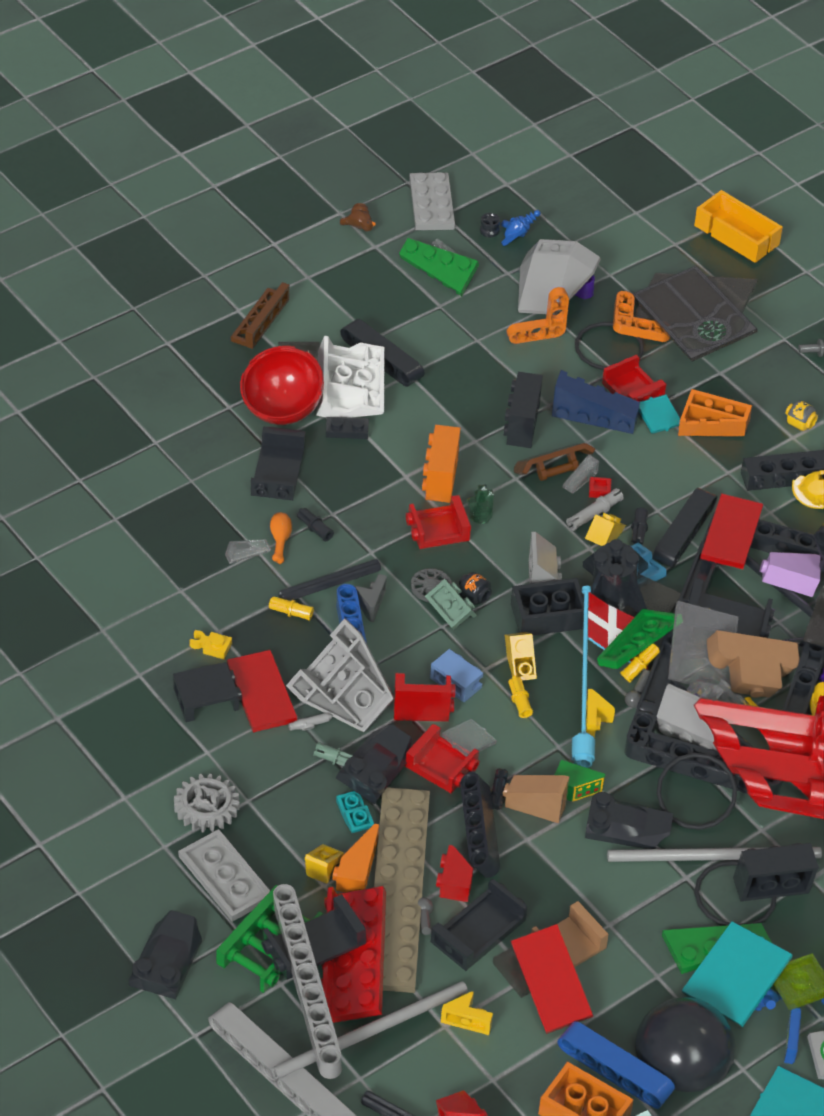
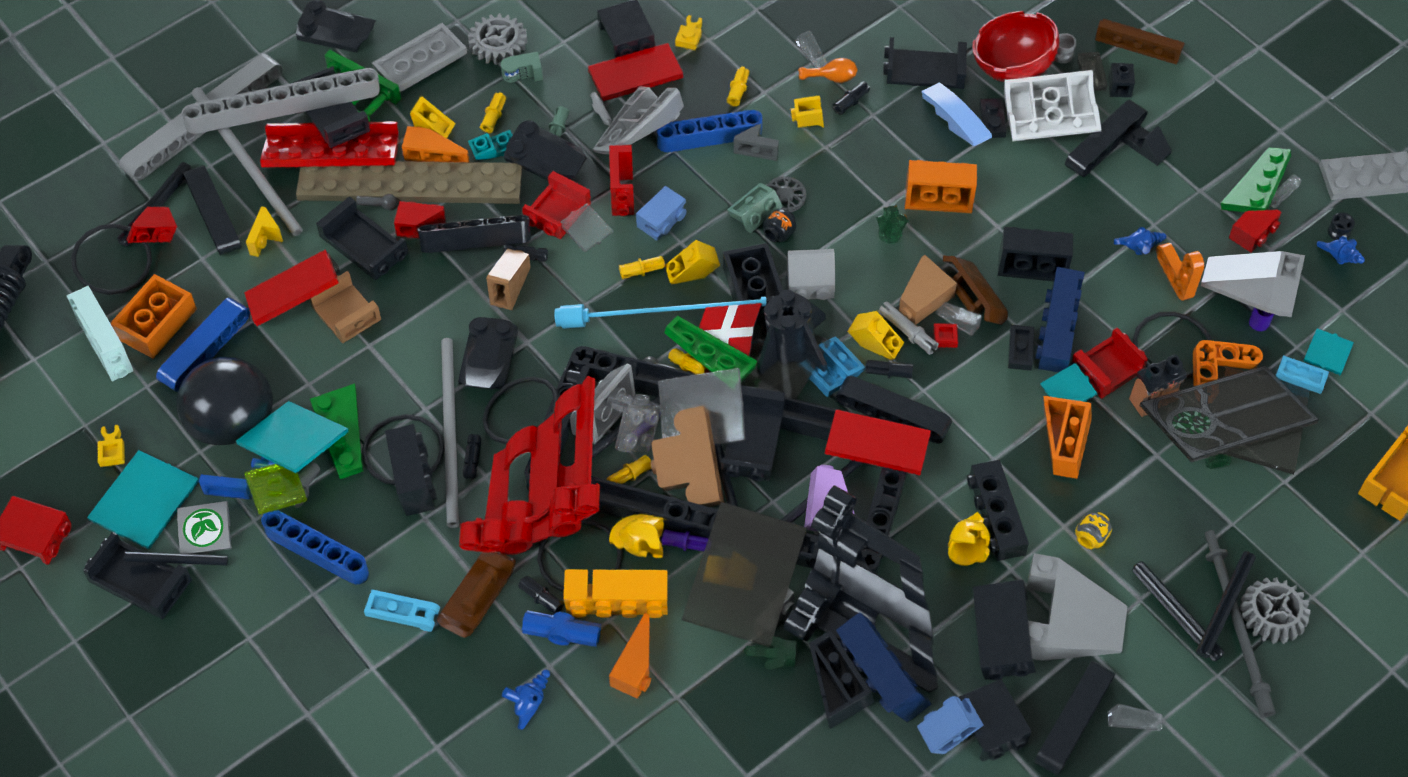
camera: 90 degrees right, 10 degrees up
black axle [278,559,381,601] -> none
reddish brown animal [340,203,376,231] -> none
red panel [405,495,471,549] -> none
green slope [555,760,606,802] -> none
yellow slope [586,689,615,738] -> none
none -> black beam [183,165,242,256]
none -> black axle [462,434,481,479]
none -> yellow axle [480,92,506,133]
none -> sand green leg [501,51,543,83]
none -> yellow window [791,95,824,128]
none -> medium nougat slope [899,255,957,325]
none -> light blue slope [922,83,992,146]
none -> black plate [1008,324,1034,371]
none -> black brick [1108,63,1135,98]
none -> blue piece [1114,227,1166,255]
none -> black slope [1123,124,1172,166]
none -> black hips [1129,354,1187,417]
none -> red slope [1229,210,1281,252]
none -> medium azure plate [1276,355,1329,394]
none -> teal piece [1303,328,1354,375]

